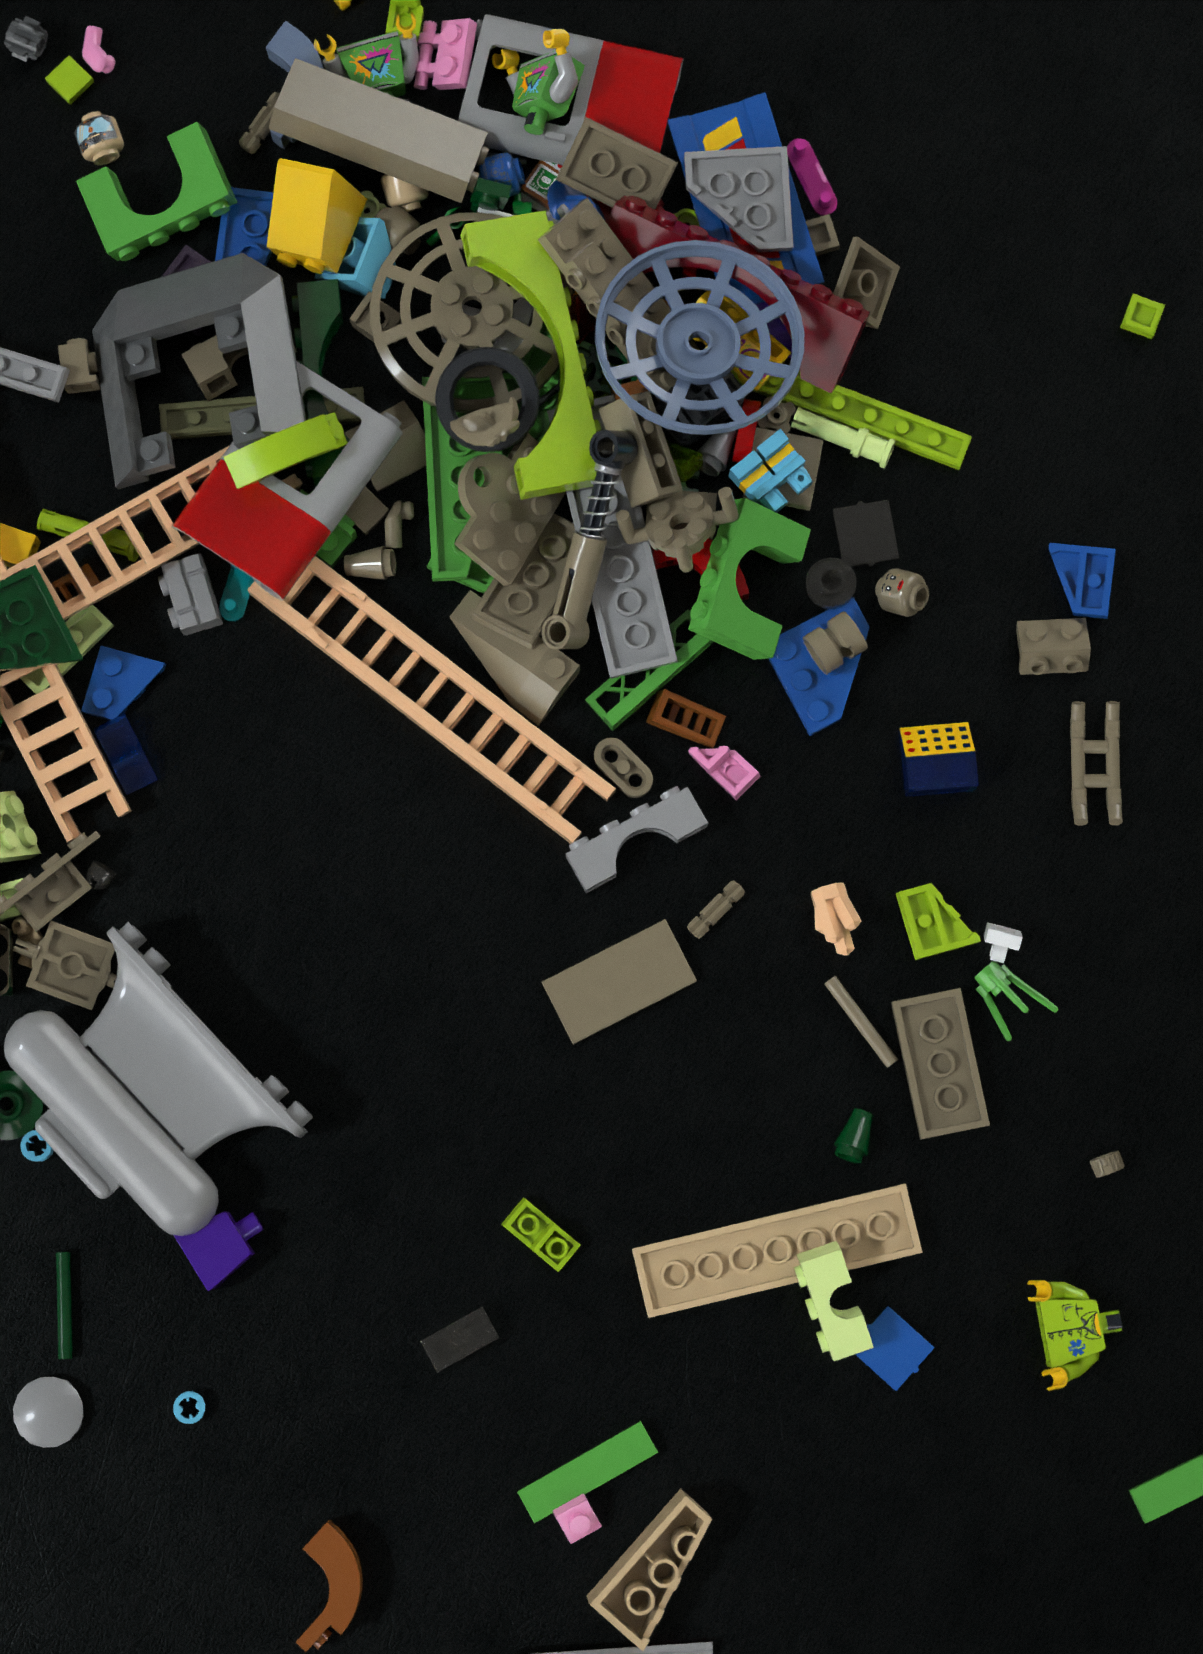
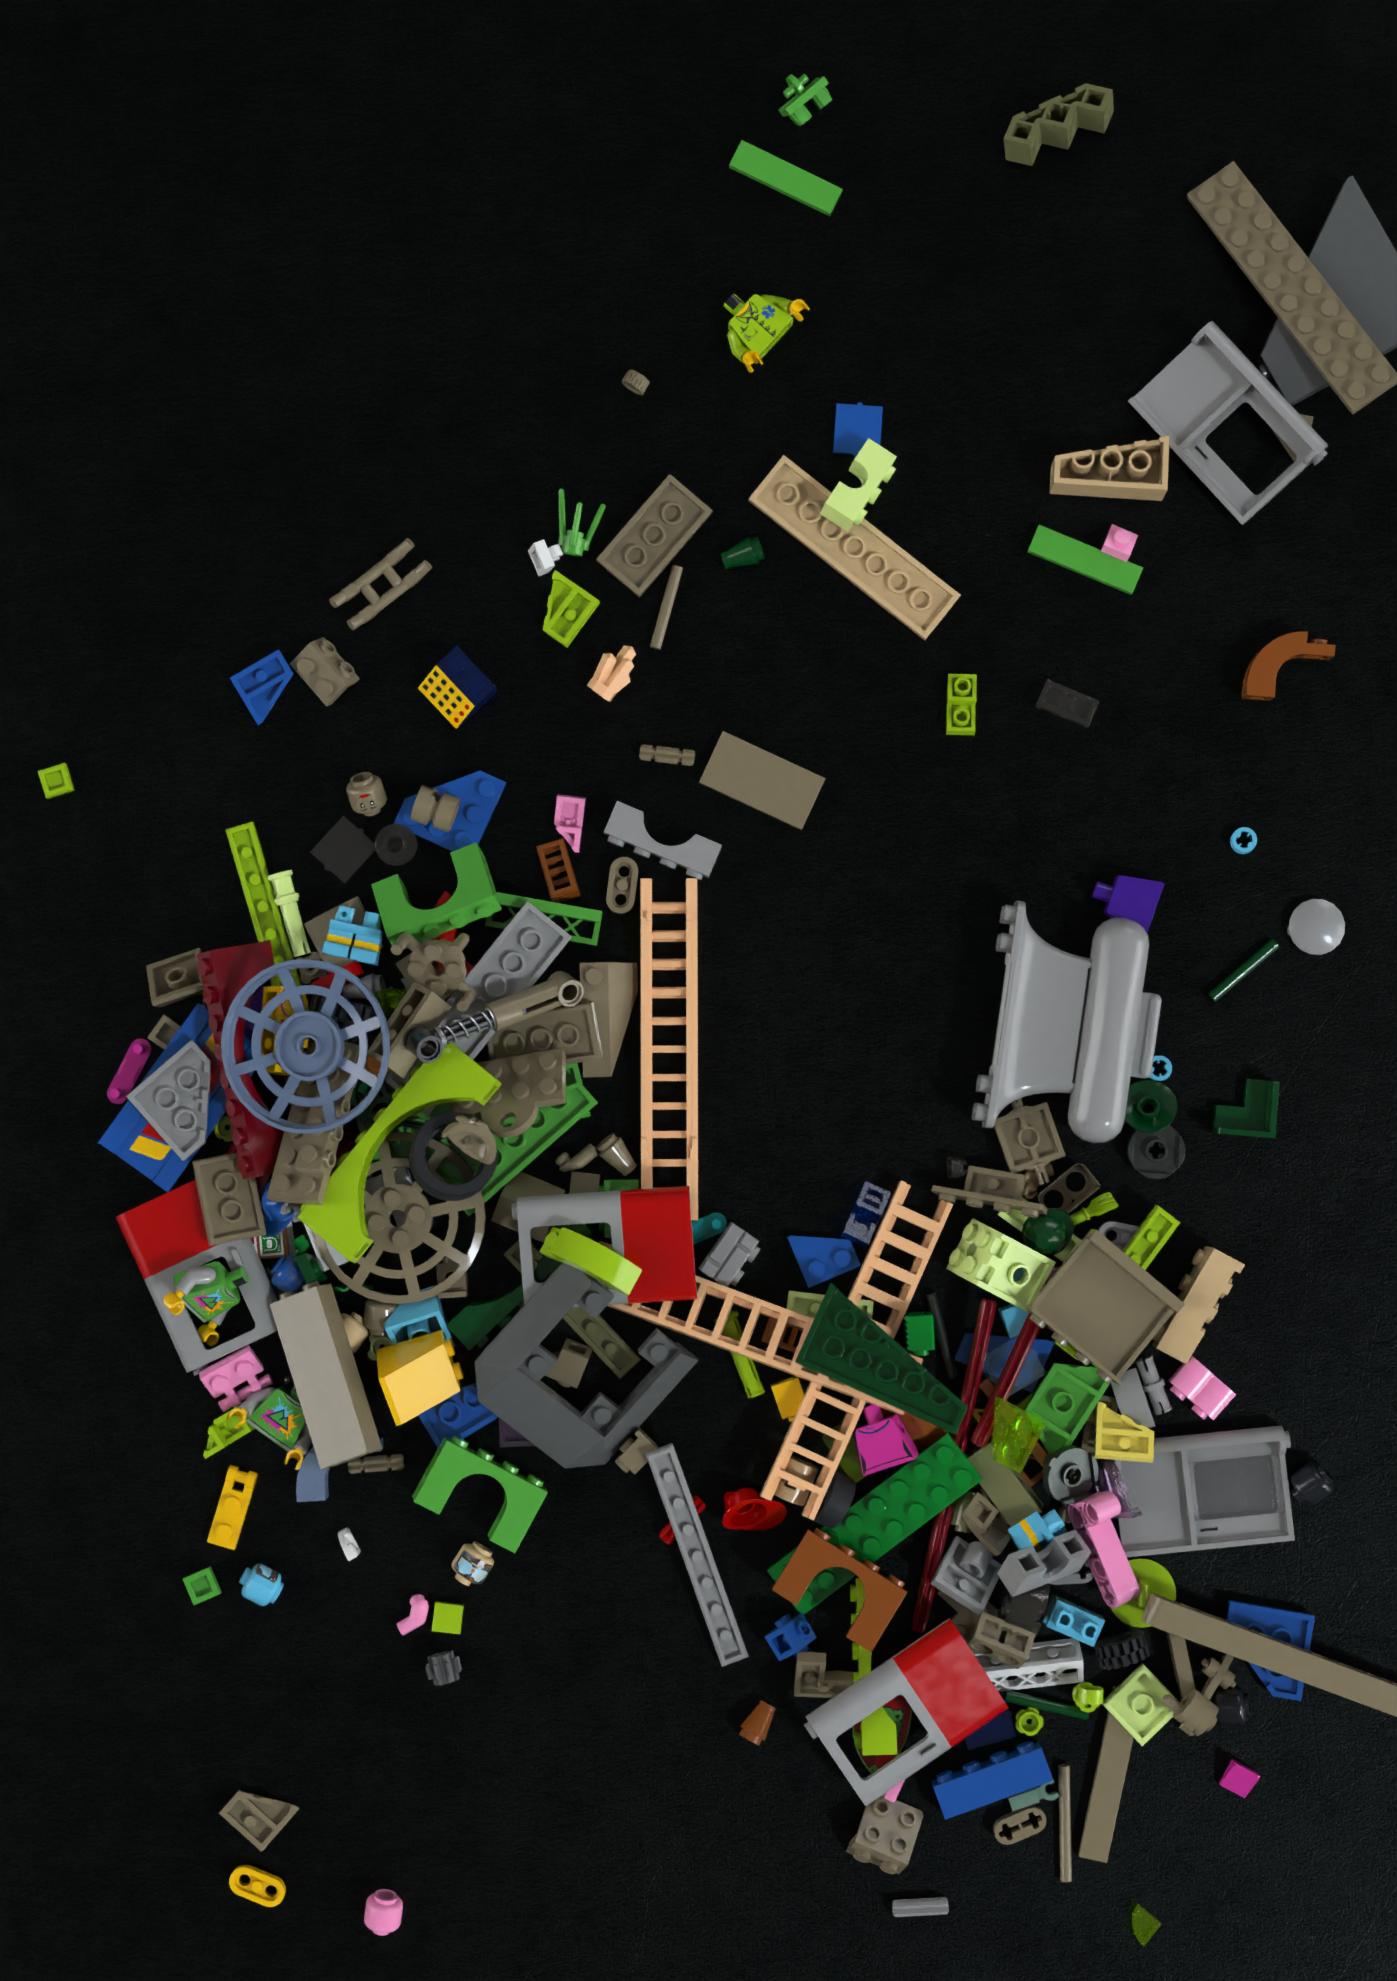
camera: 130 degrees left, 5 degrees up
none -> white tile [338,1528,361,1561]

